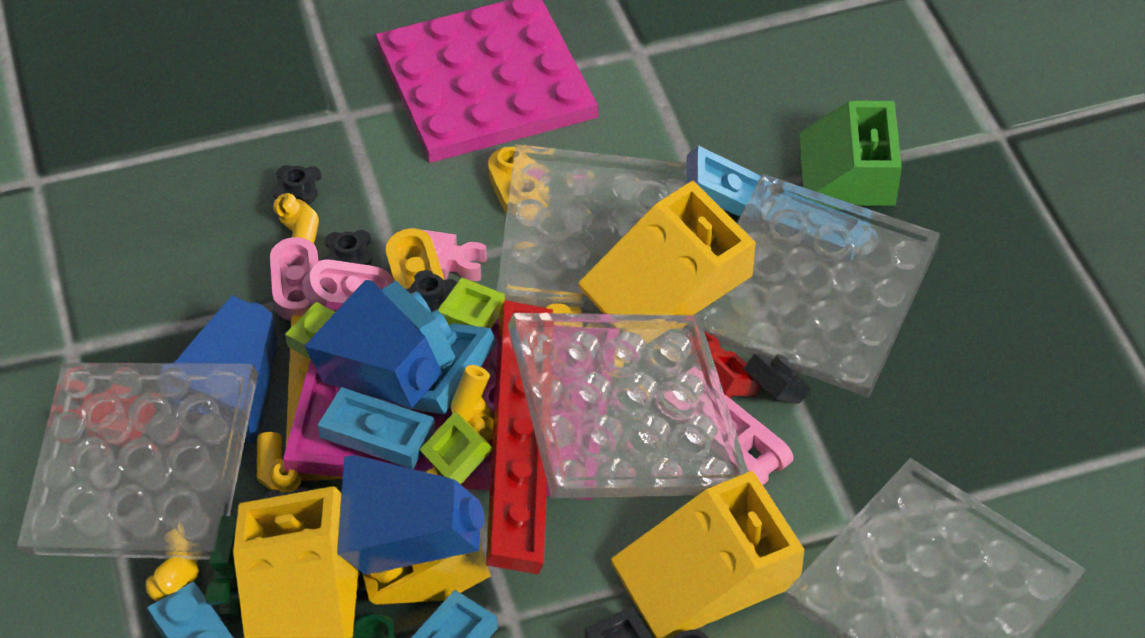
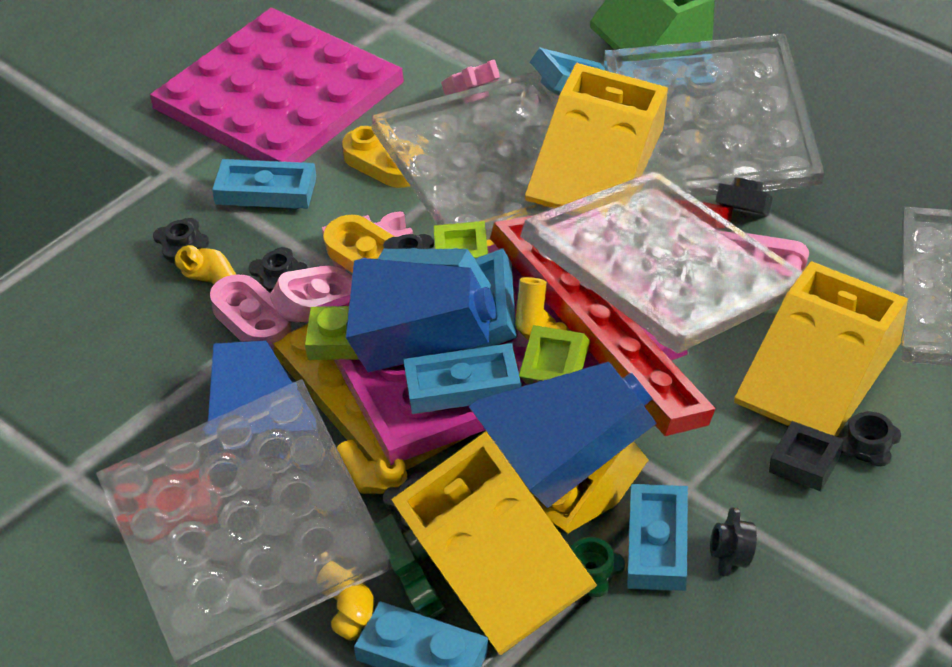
camera: 30 degrees left, 5 degrees down
none -> dark azure plate [212,159,316,209]
none -> bright pink plate [441,60,500,103]

